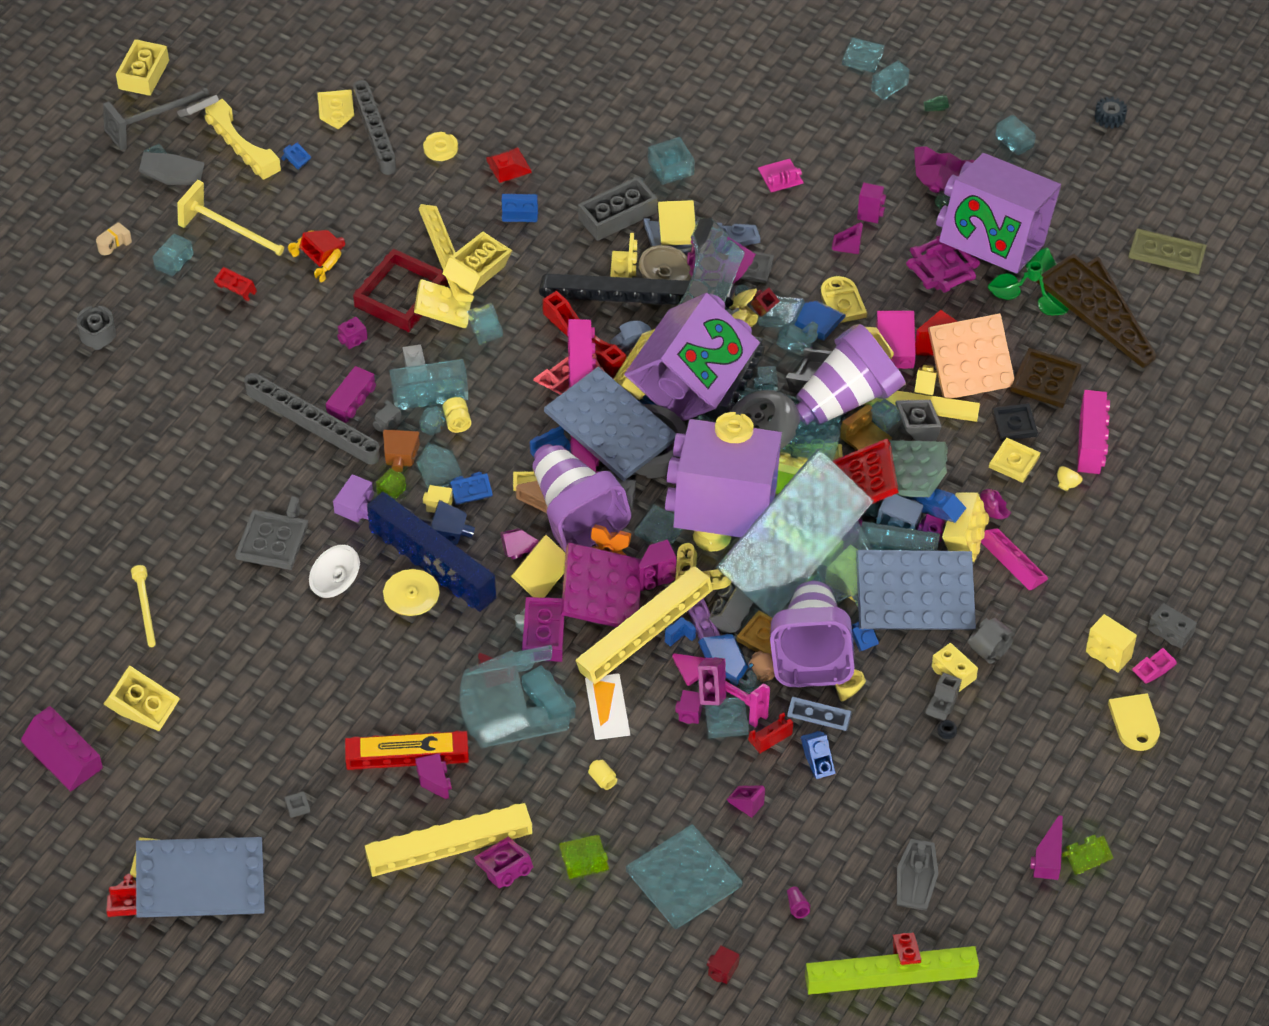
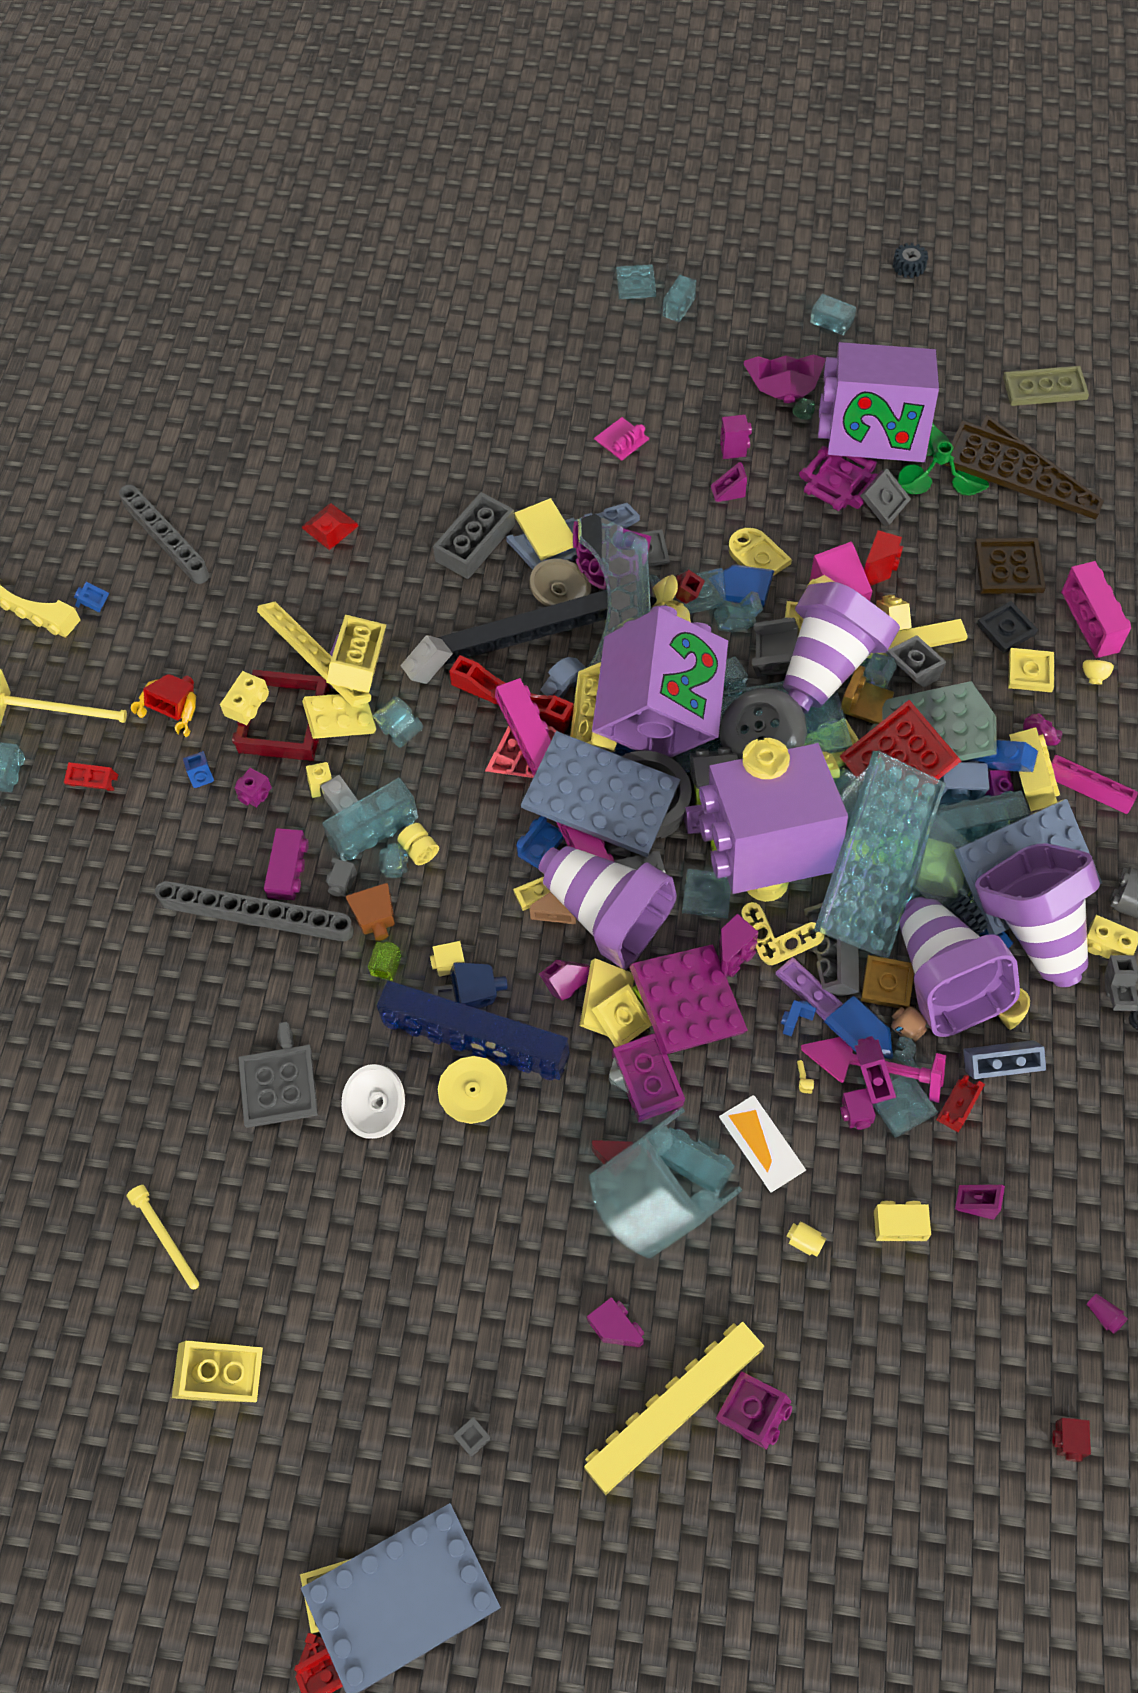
camera: 20 degrees left, 10 degrees up
magenta slope [21,706,103,792] -> none
light yellow tile [317,90,354,129] -> none
medium lavender hinge [333,474,377,522] -> none
brick [345,731,469,770] -> none
clear light blue tile [416,442,464,489] -> none
light yellow tile [423,132,458,161] -> none
blue bracket [449,472,493,505] -> none
blue bracket [502,194,538,222] -> none
clear neon green hinge [559,835,609,879] -> none
light yellow brick [576,566,713,684] -> none
orange plant [591,524,631,556] -> none
light yellow bracket [610,233,637,278] -> none
clear light blue plate [626,824,743,929] -> none
clear light blue brick [648,137,695,185] -> none
slope [801,731,835,779] -> none
clear green cone [923,94,949,112] -> none
light nougat plate [928,314,1014,399] -> none
none -> blue bracket [183,751,214,788]
none -> light yellow brick [220,671,269,725]
none -> light yellow bracket [306,762,332,798]
none -> light grey brick [400,635,453,684]
none -> light yellow plate [592,984,652,1047]
none -> light yellow hand [797,1060,814,1094]
none -> dark grey plate [860,468,911,526]
none -> light yellow brick [874,1201,931,1241]
none -> black wheel [945,895,988,935]
none -> medium lavender cone [975,843,1100,987]

